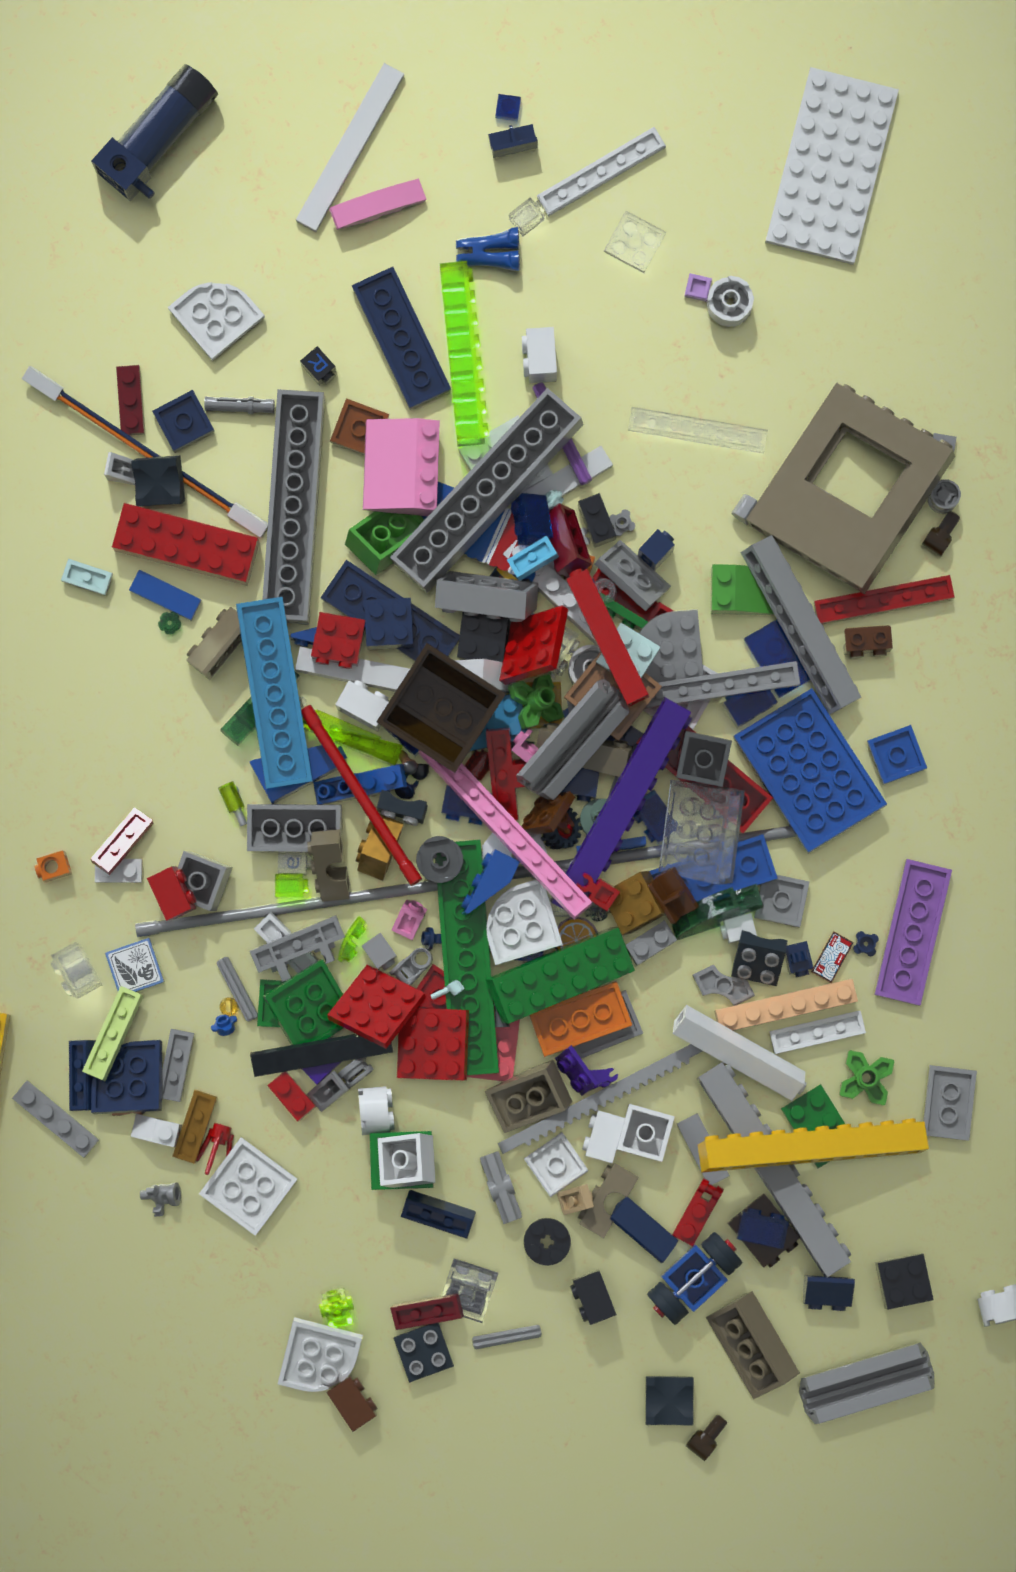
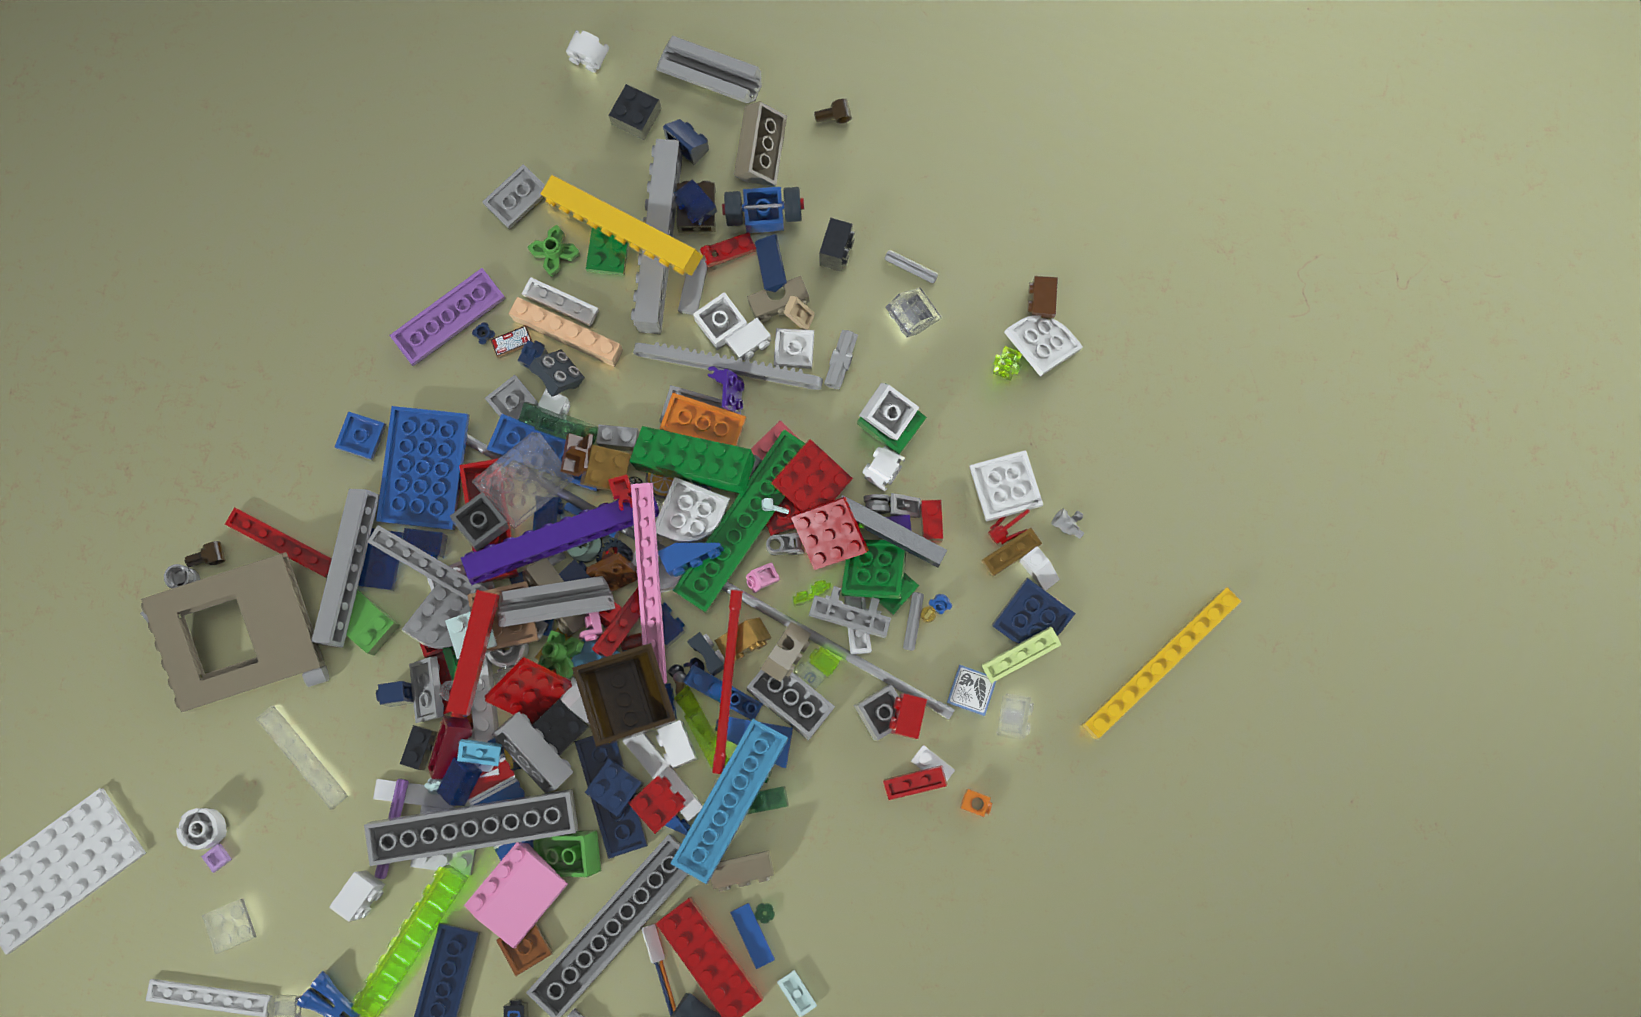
camera: 140 degrees left, 5 degrees down
light grey plate [12,1080,99,1158] -> none
dark blue slope [69,1040,96,1111] -> none
light grey plate [162,1029,194,1102] -> none
clear neon green piece [218,781,247,827] -> none
light grey brick [362,933,397,971] -> none
dark red plate [390,1294,464,1330] -> none
black brick [394,1323,454,1383] -> none
dark blue slope [401,1190,476,1239] -> none
dark grey plate [416,836,463,883] -> none
dark blue plate [421,927,442,950] -> none
dark tan slope [485,1060,572,1133] -> none
black brick [524,1218,571,1266] -> none
light grey plate [609,509,635,536] -> none
black brick [645,1376,694,1425] -> none
white brick [673,1005,806,1101] -> none
light grey tile [692,964,755,1006] -> none
reddish brown bracket [843,625,893,658] -> none

